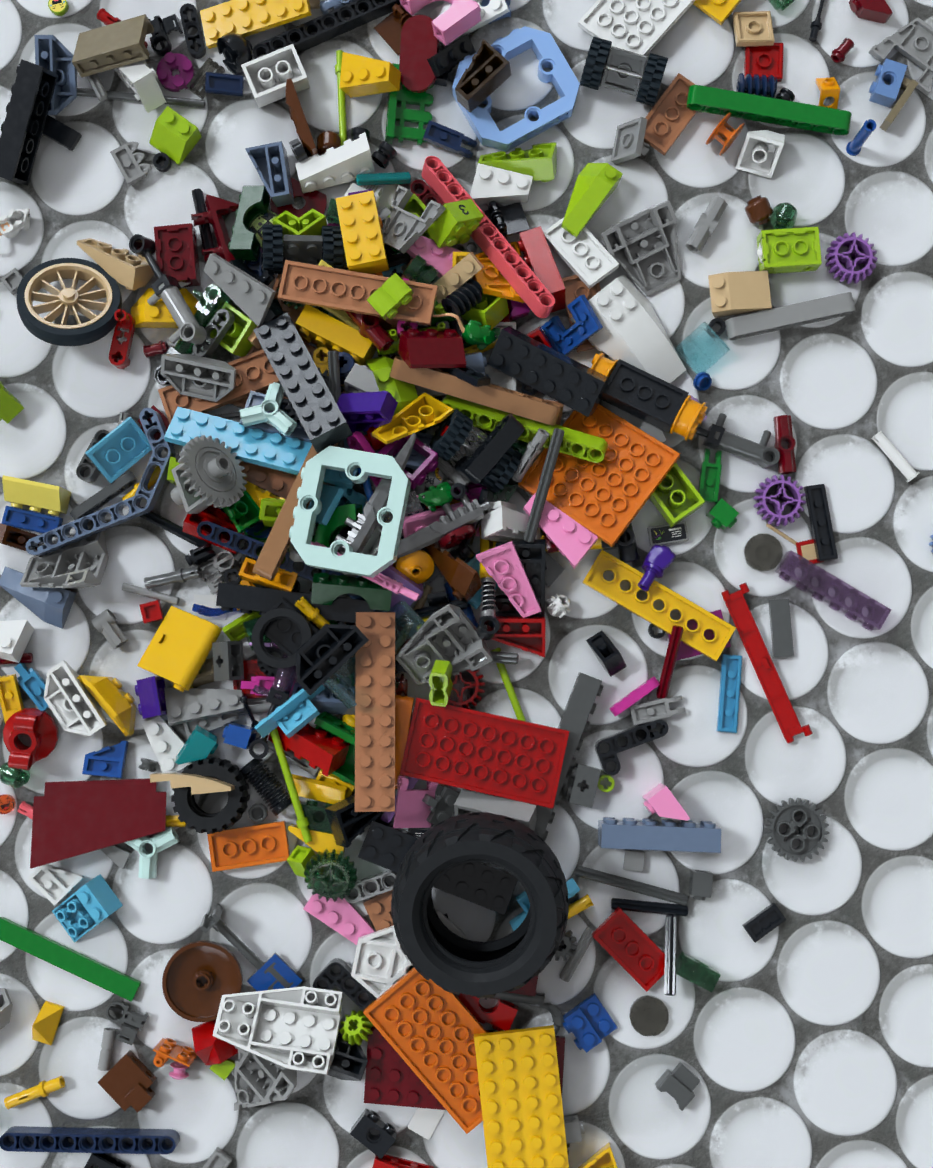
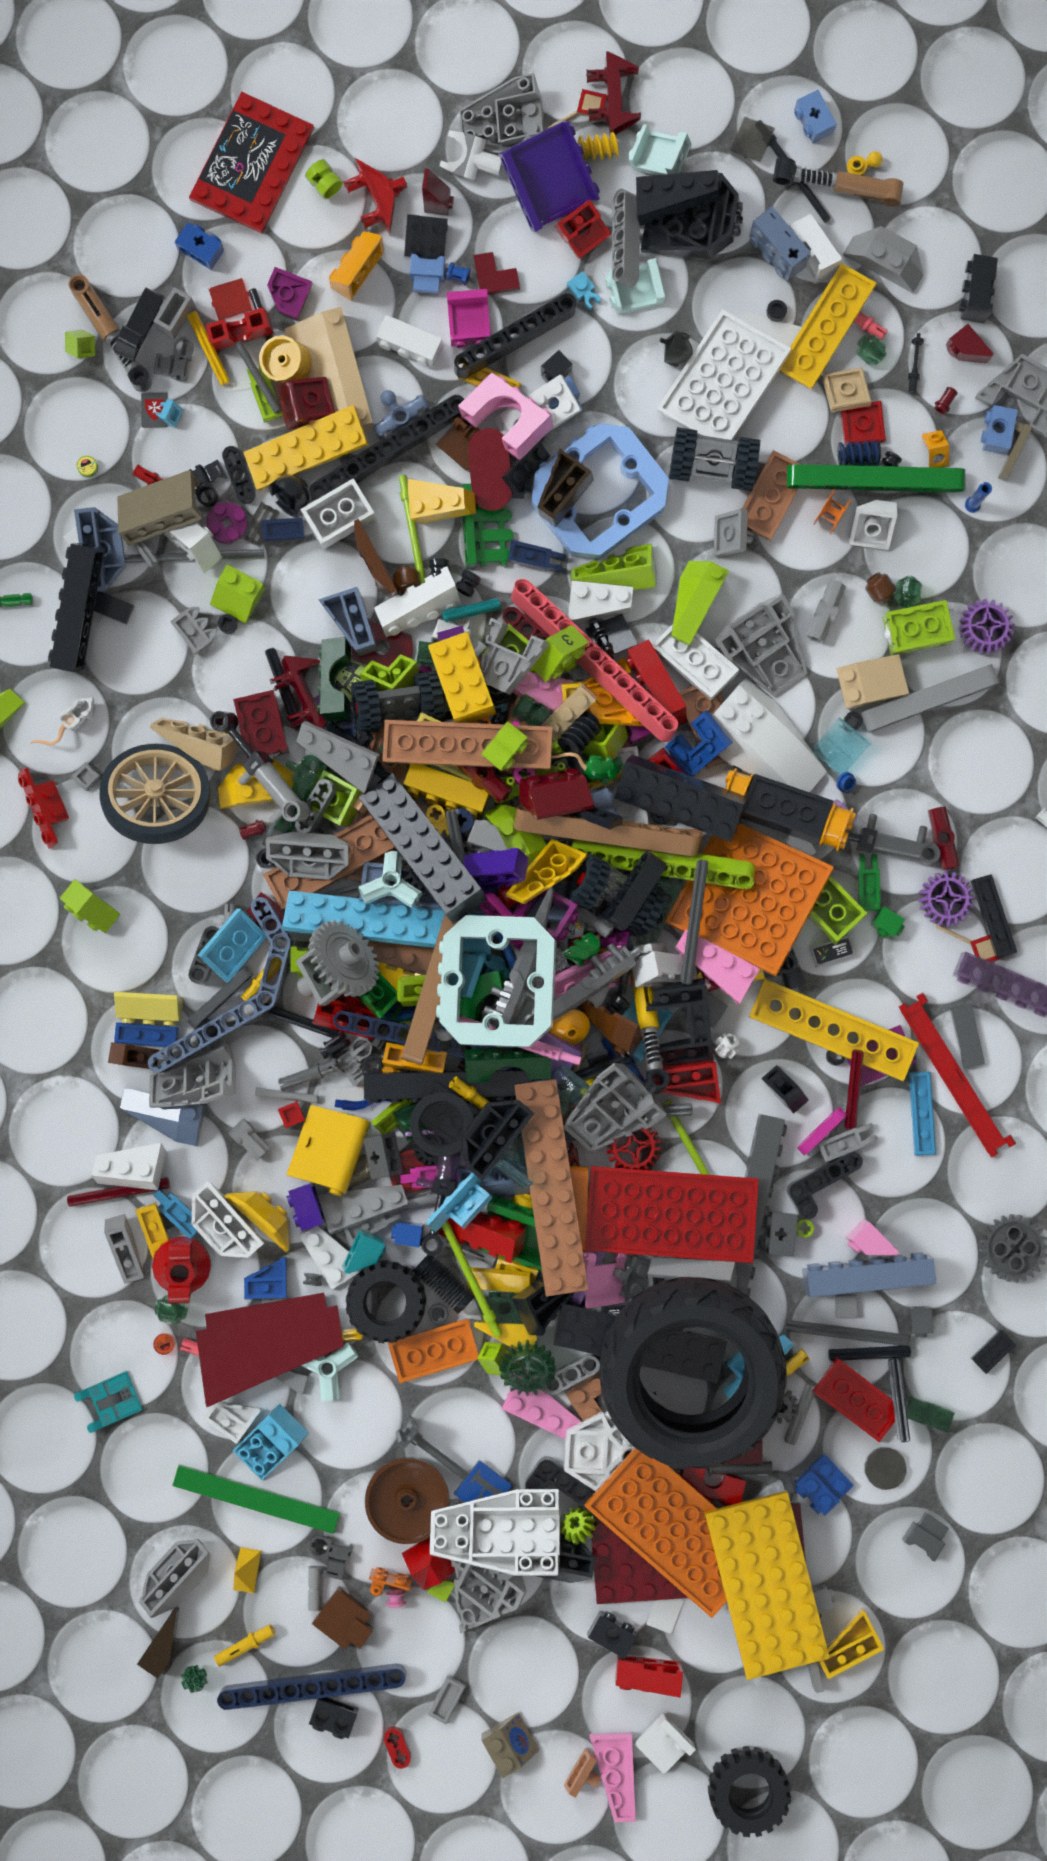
camera: 15 degrees left, 0 degrees up
red beam [109,309,135,369] -> none
tan slope [150,772,235,795] -> none
black hinge [240,696,259,728] -> none
black beam [289,139,308,162] -> none
lime brick [429,660,453,707] -> none
dark red tile [438,524,476,550] -> none
black pin [450,483,469,499] -> none
bright pink wing [476,541,541,618] -> none
light grey pin [512,428,549,482] -> none
dark purple piece [638,544,676,591] -> none
clear smoke tile [744,534,783,572] -> none

